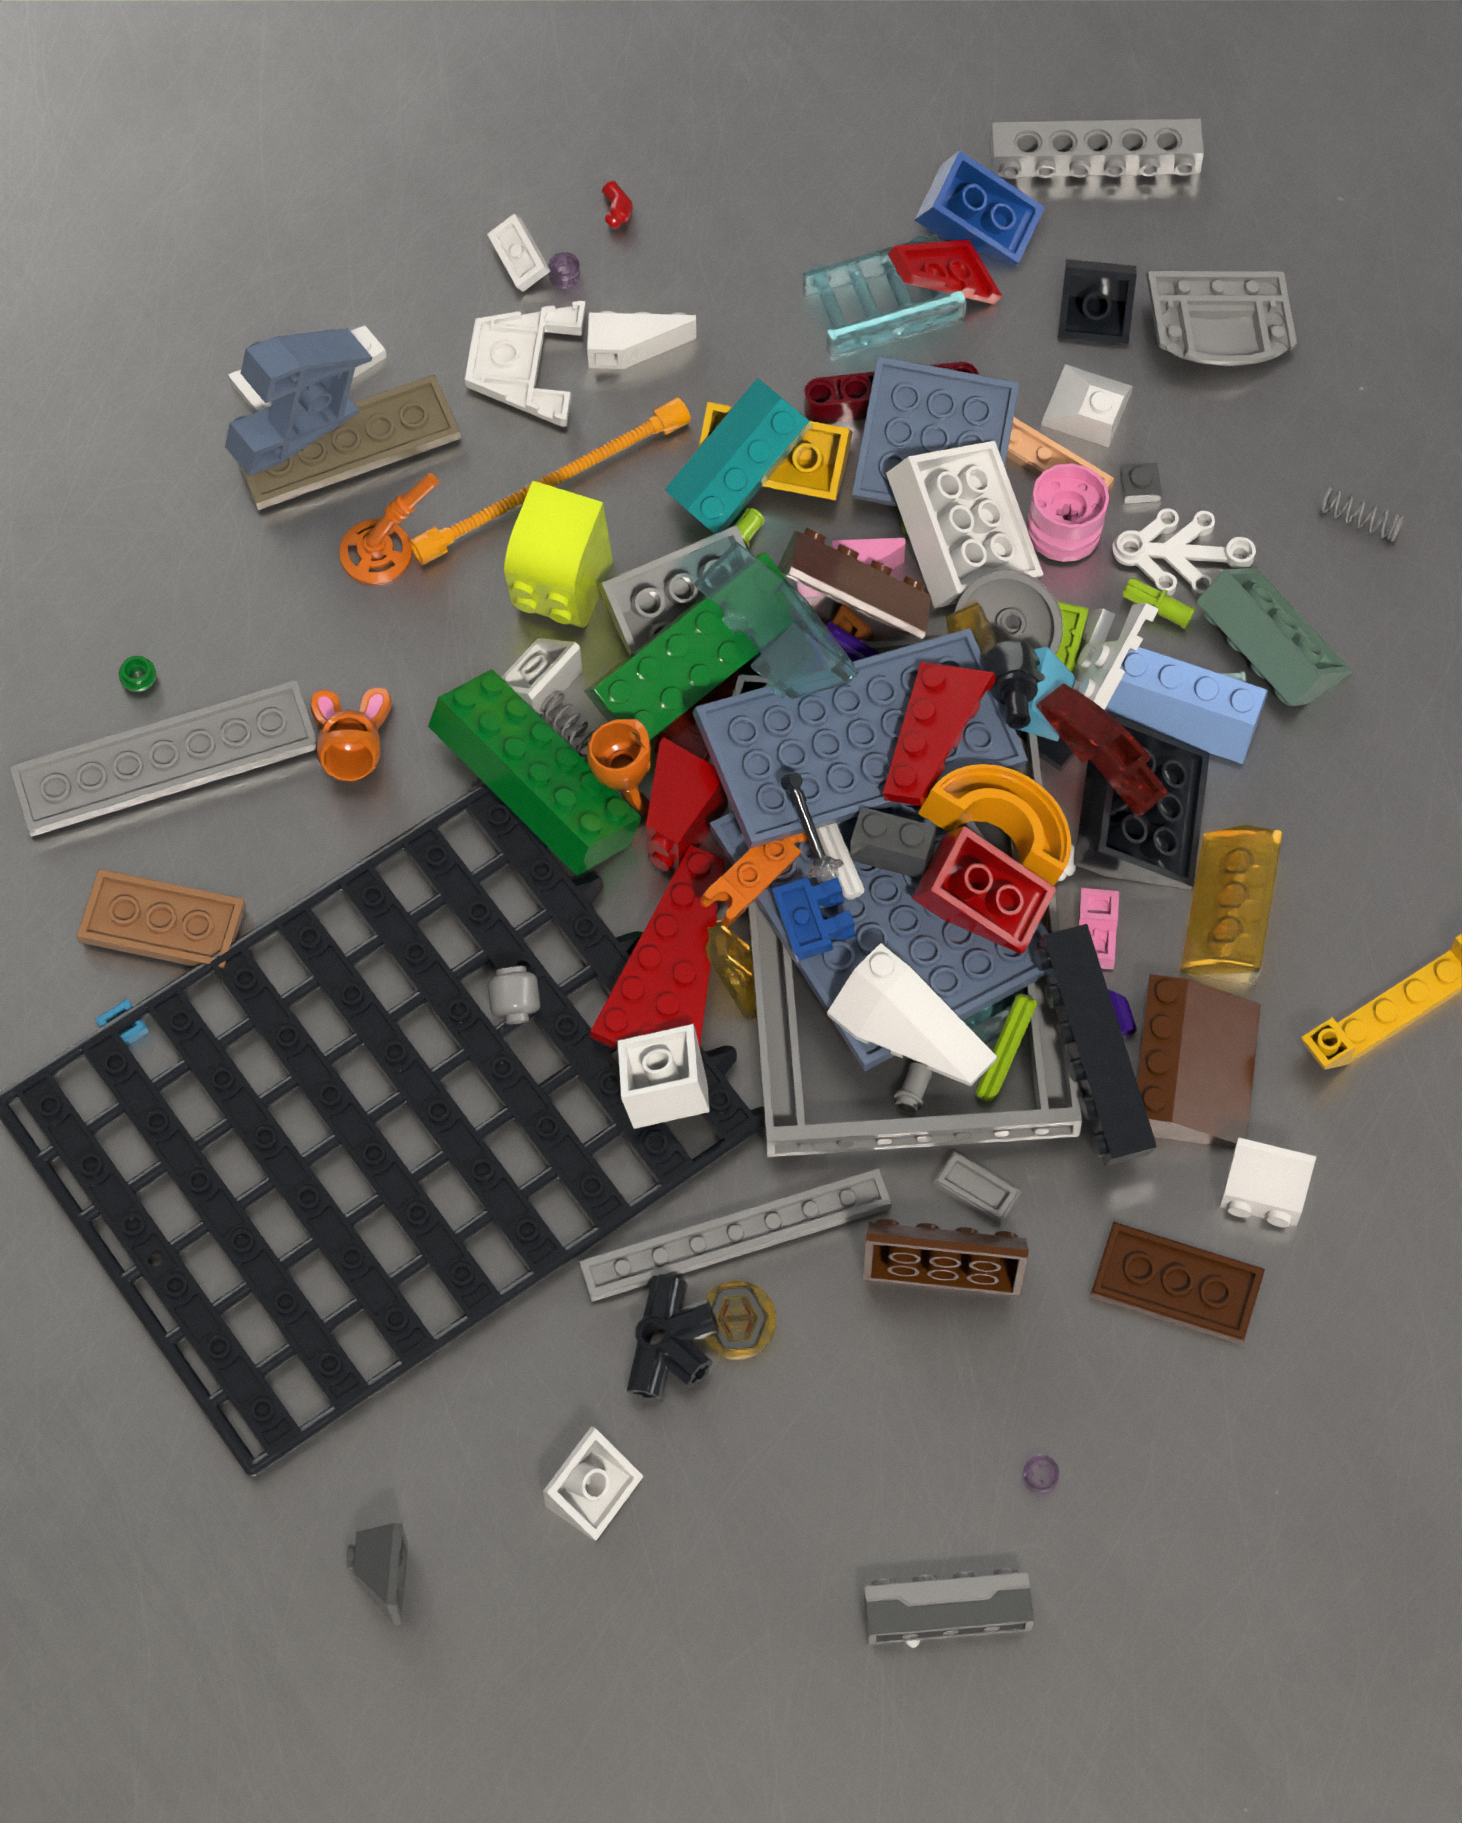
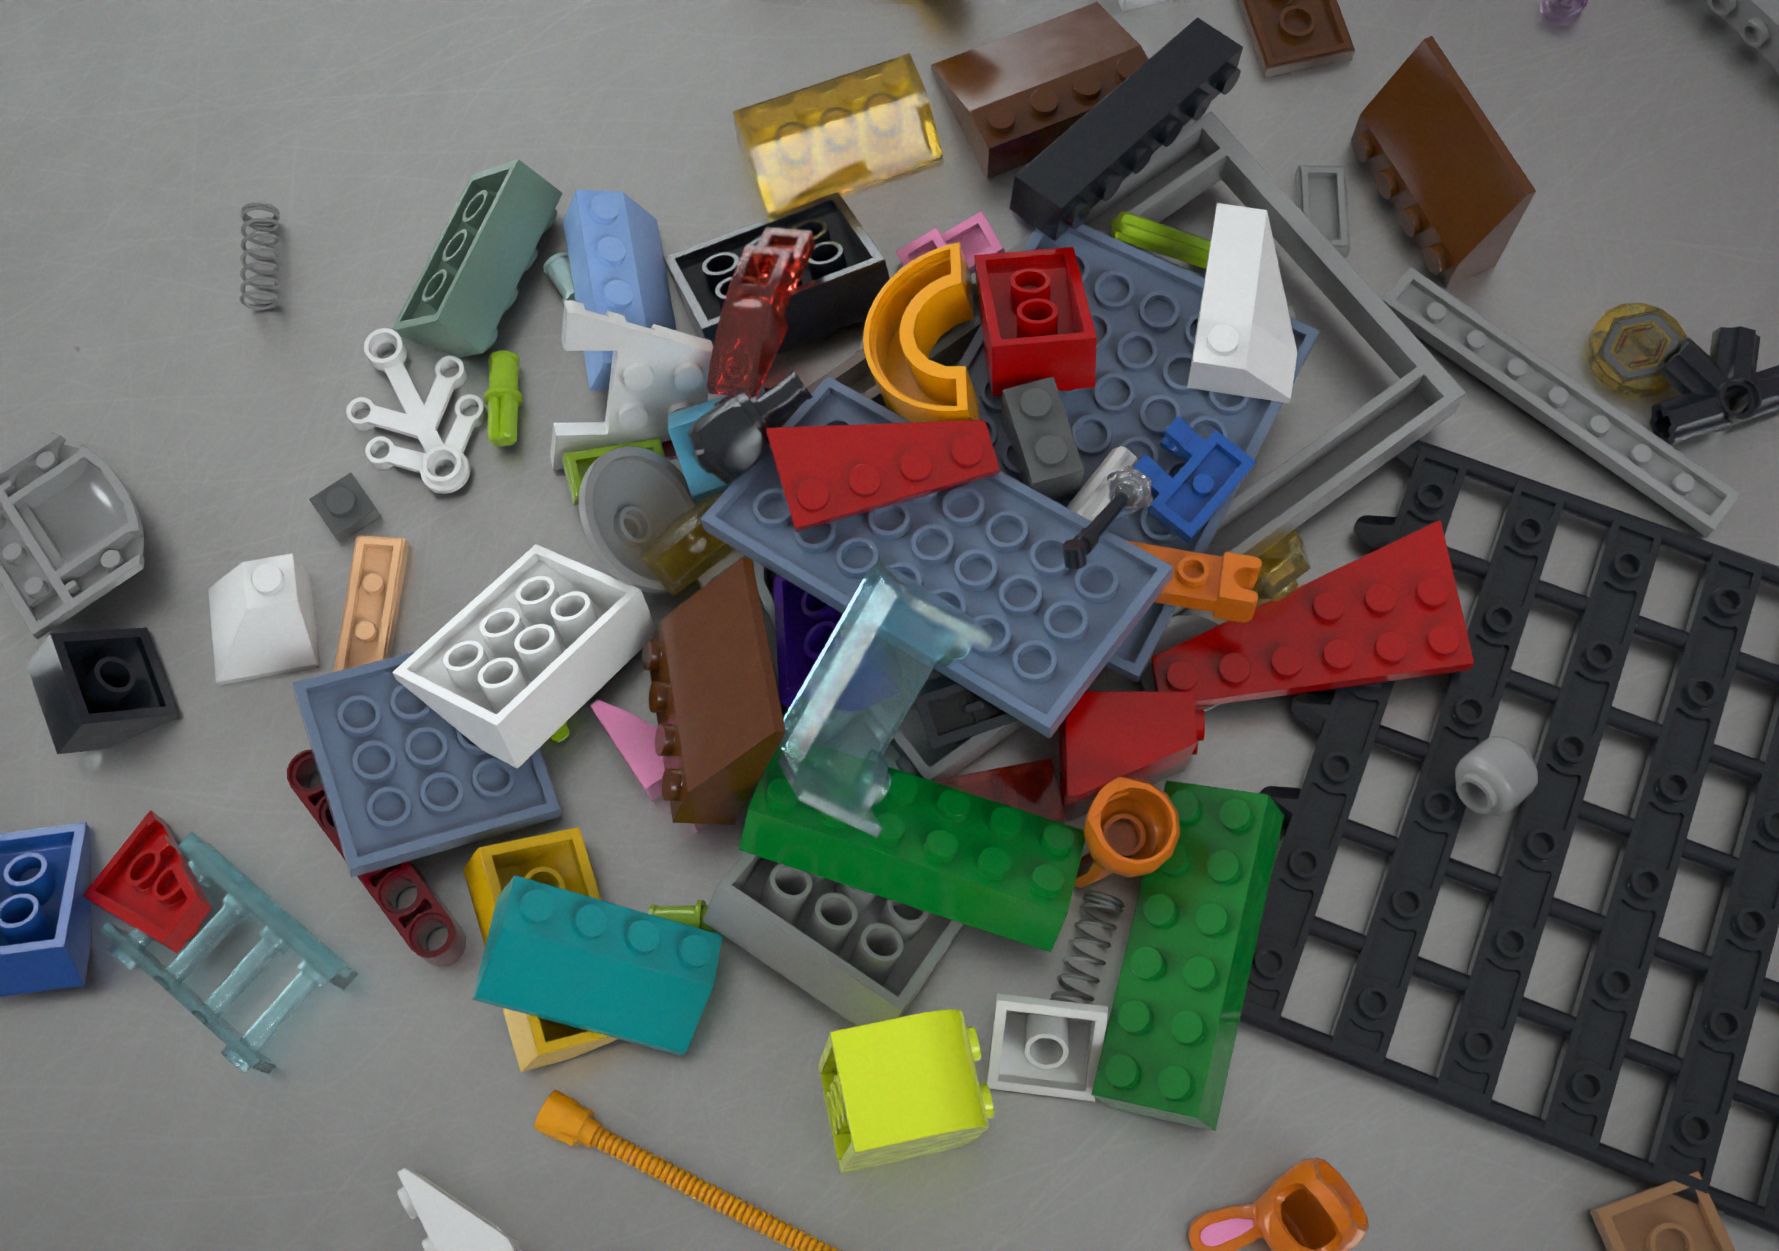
camera: 120 degrees left, 5 degrees up
white slope [618,1024,710,1129] -> none
bright pink wheel [1026,463,1110,562] -> none

